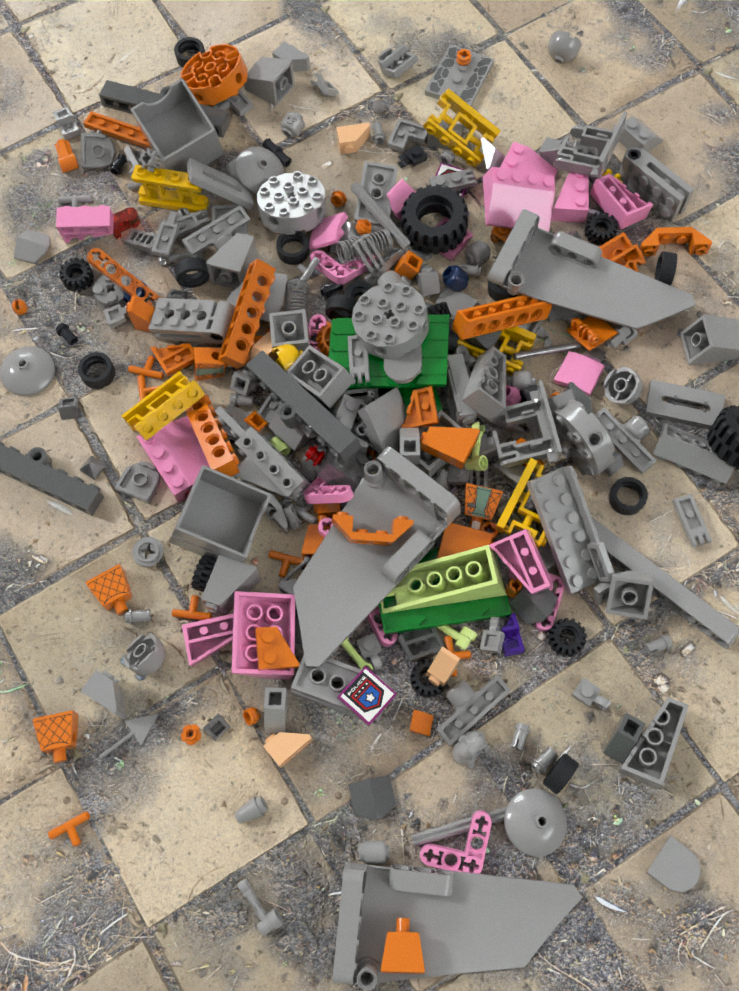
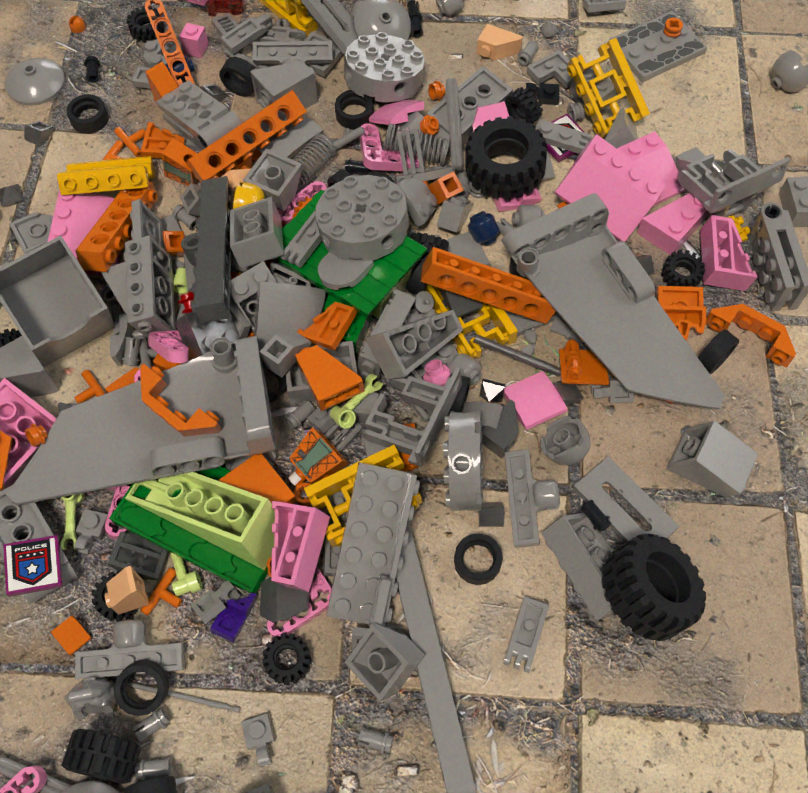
camera: 35 degrees right, 5 degrees down
none -> orange plate [25,423,48,447]
none -> black tyre [61,729,142,784]
none -> black tyre [114,660,169,716]
none -> light grey piece [126,682,240,713]
none -> bright pink brick [179,23,209,58]
none -> slope [479,379,506,402]
none -> black tyre [505,87,543,124]
none -> black pin [581,500,612,533]

